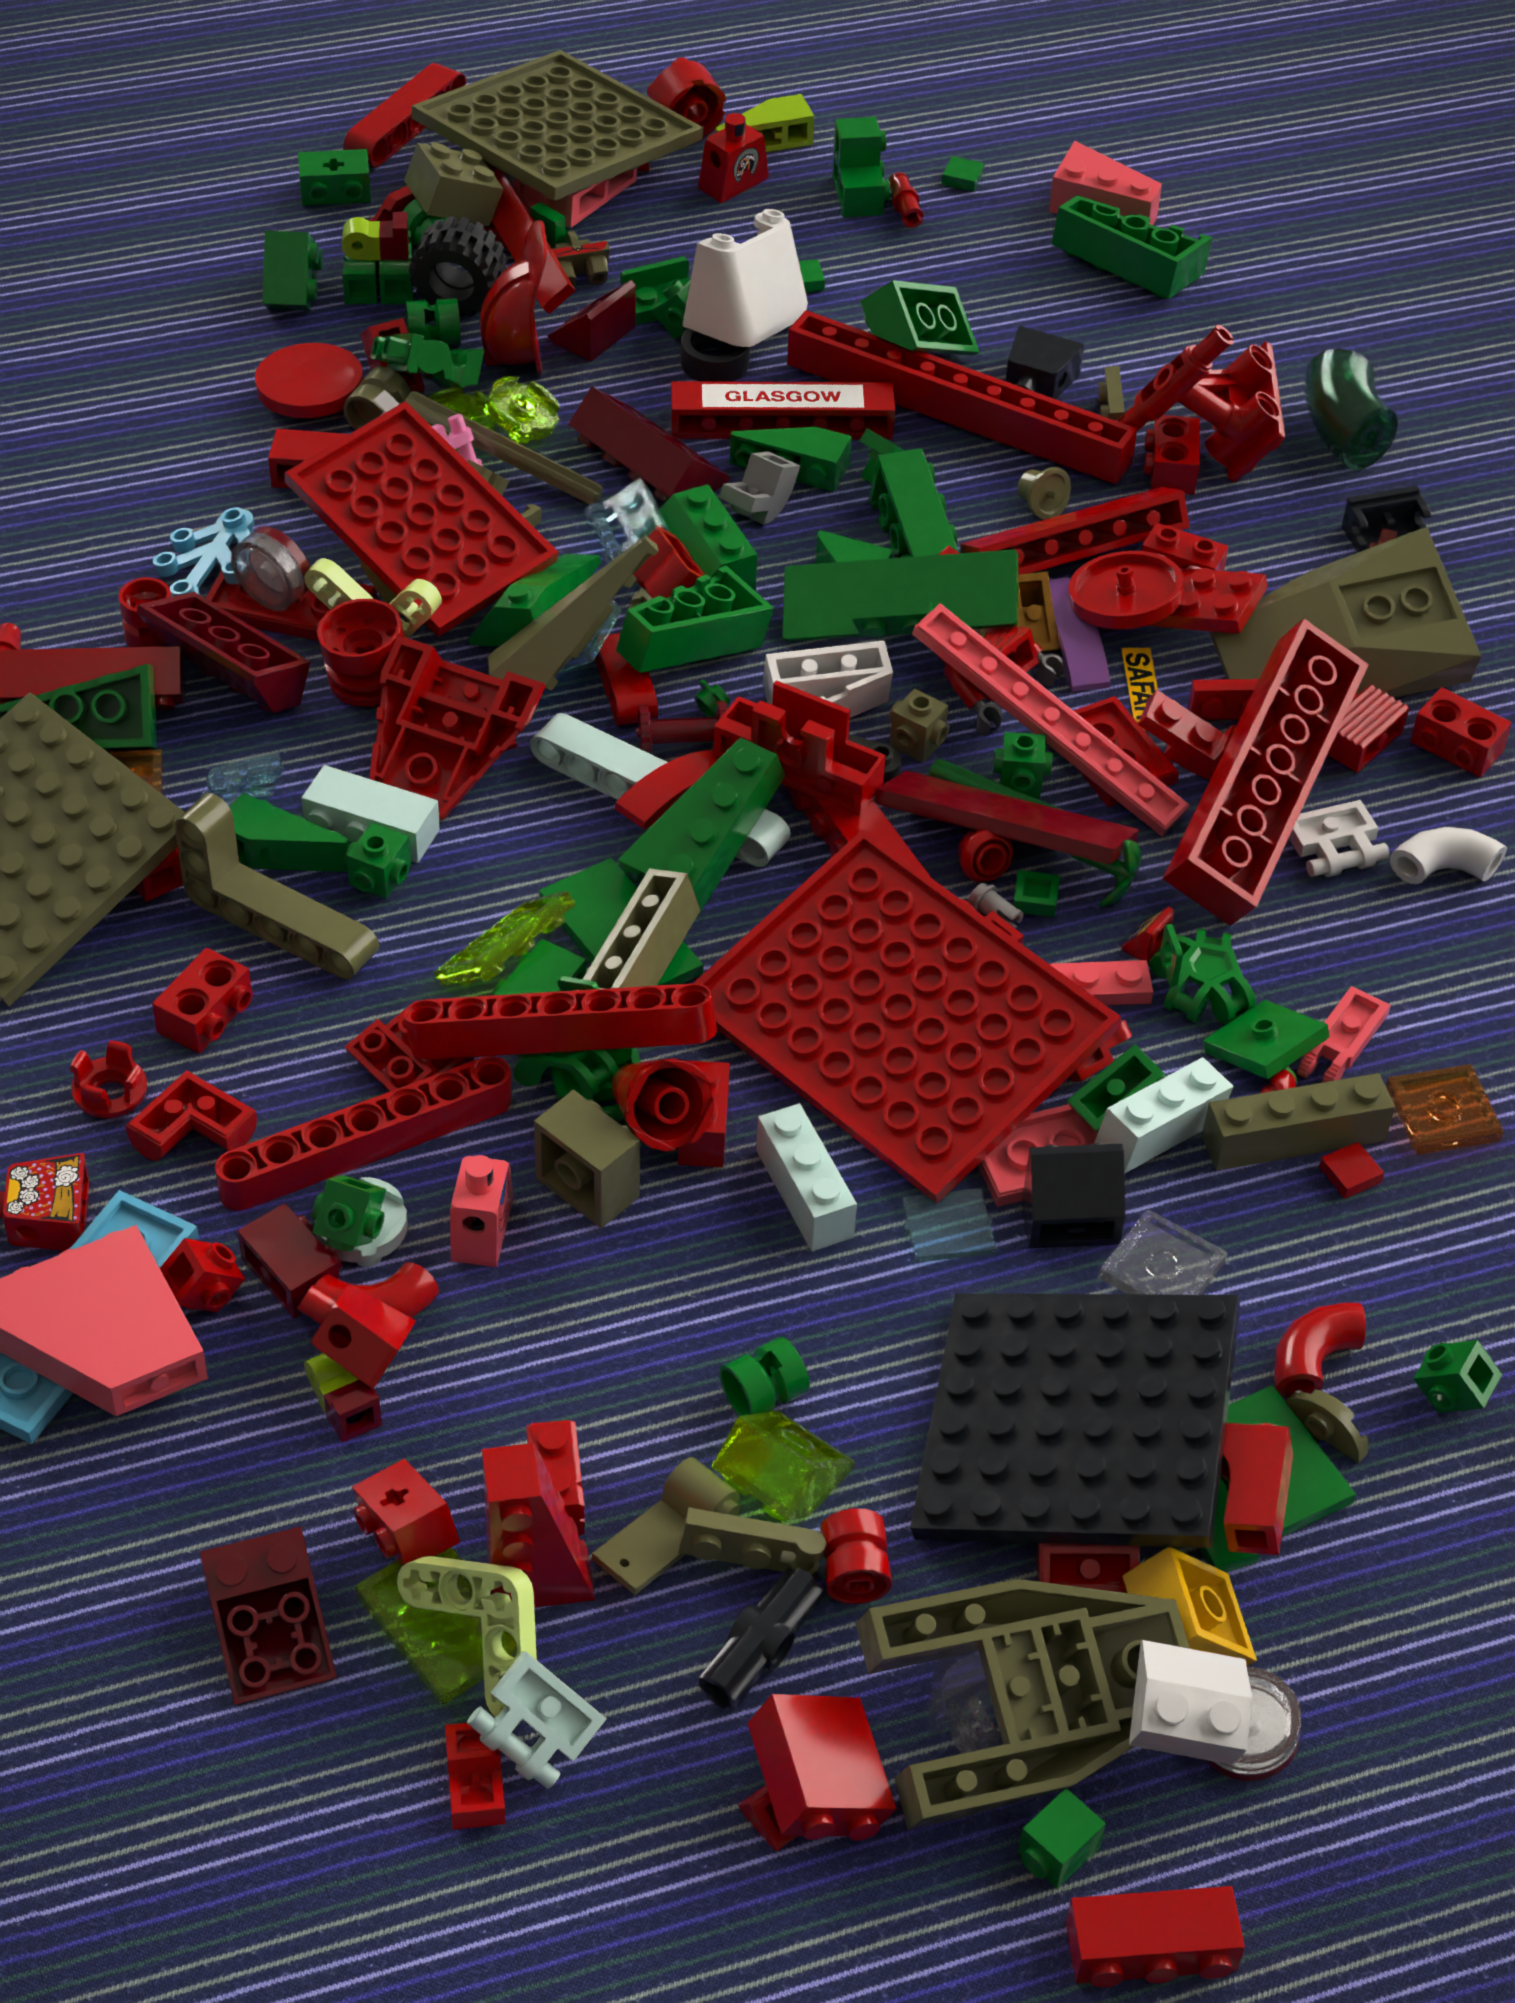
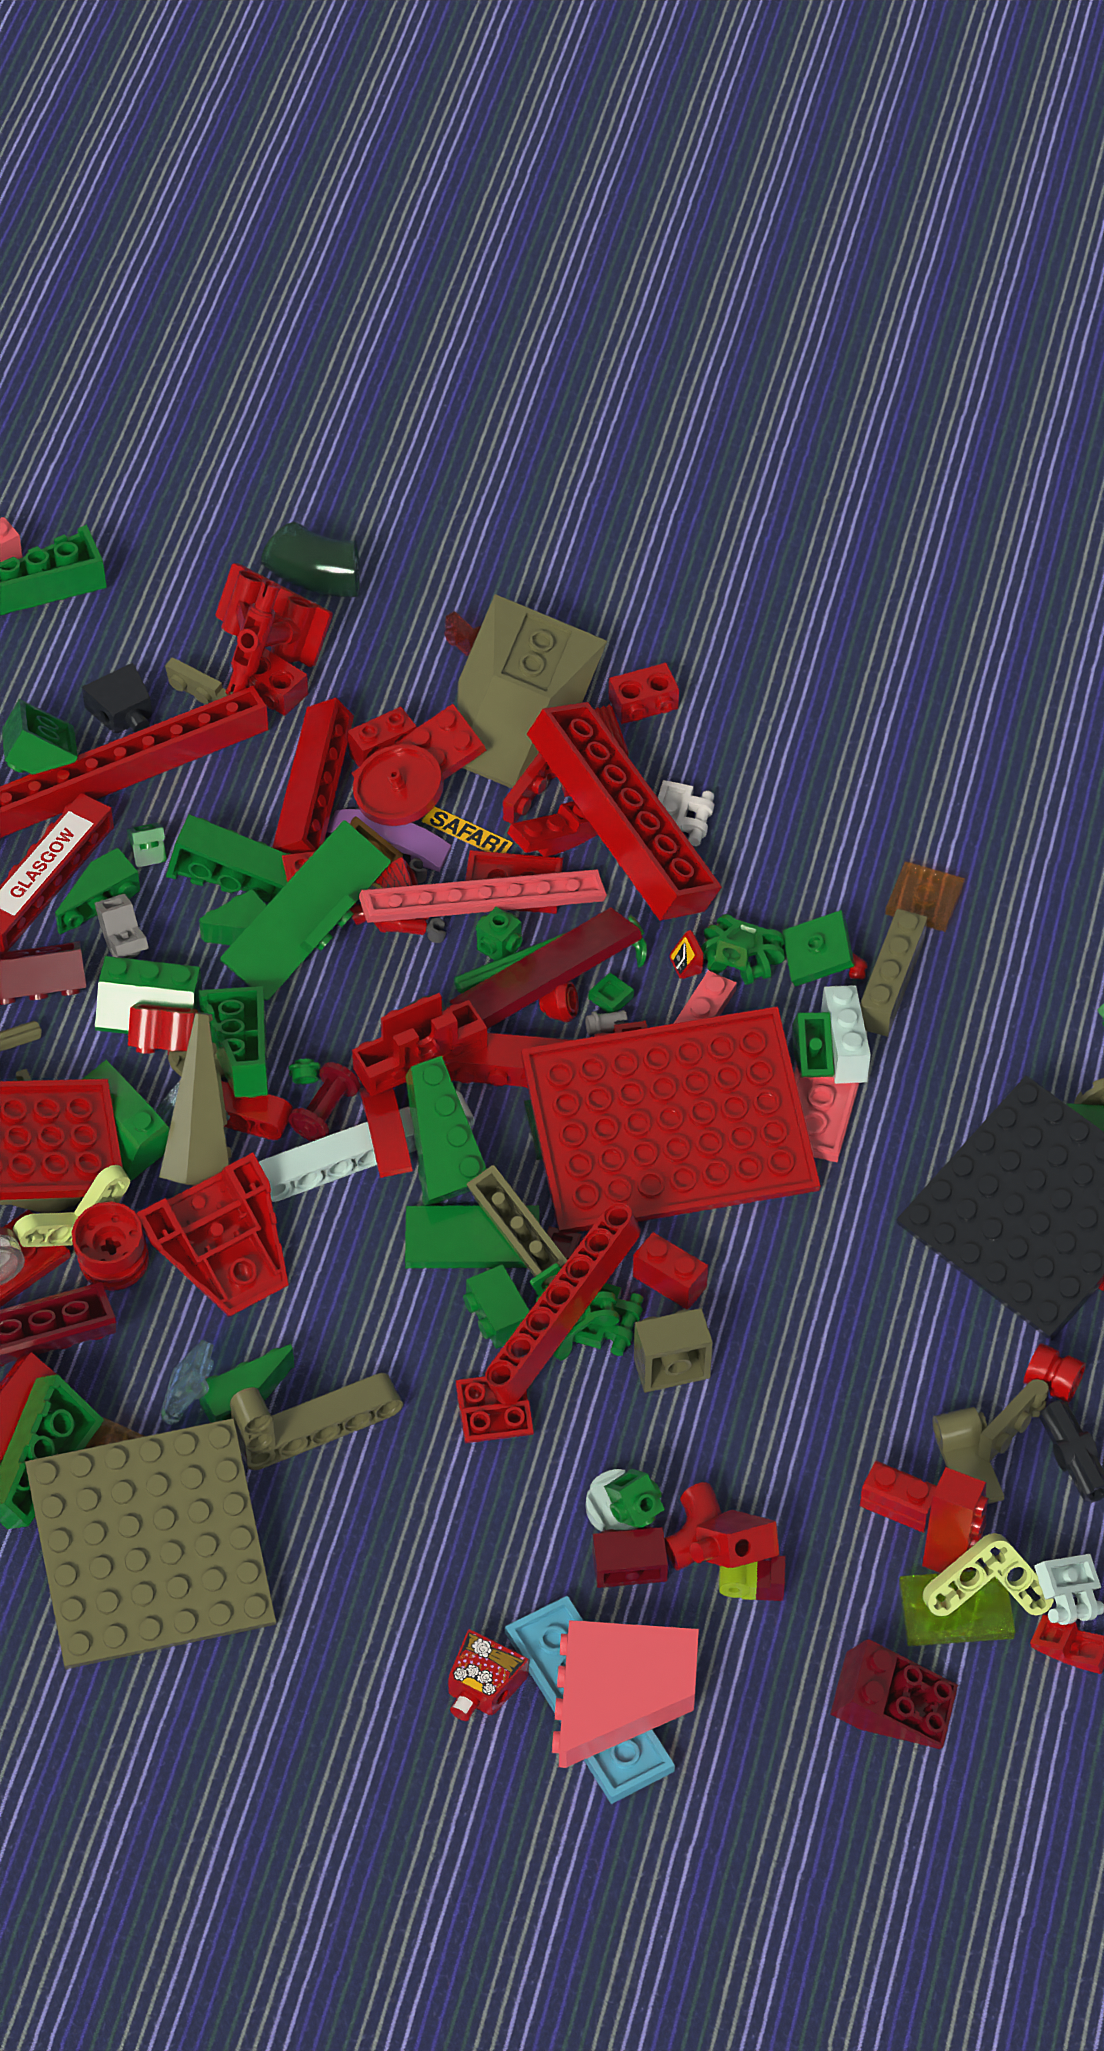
camera: 55 degrees left, 5 degrees up
red piece [70,1040,147,1118] -> none
red brick [125,1070,257,1161] -> none
red brick [152,947,253,1054] -> none
red brick [160,1238,245,1313] -> none
red beam [215,1056,512,1211] -> none
light aqua brick [301,765,440,863] -> none
green brick [344,823,411,899] -> none
red brick [352,1459,460,1566] -> none
clear neon green plate [434,890,576,986] -> none
coral torso [450,1155,513,1267] -> none
clear light blue plate [584,478,669,564] -> none
red cone [612,1058,715,1152] -> none
clear neon green slope [711,1410,856,1522] -> none
green wheel [719,1337,810,1422] -> none
light aqua brick [756,1103,857,1252] -> none
white wedge [763,641,893,718] -> none
olive brick [889,688,950,763] -> none
clear light blue piece [901,1188,996,1263] -> none
olive piece [1018,467,1071,520] -> none
black slope [1021,1143,1125,1249] -> none
clear tile [1099,1209,1228,1295] -> none
red cylinder [1274,1302,1366,1398] -> none
coral hinge [1297,986,1391,1083] -> none
red tile [1319,1141,1384,1199] -> none
black hinge [1341,485,1431,553] -> none
white cylinder [1390,827,1507,884] -> none

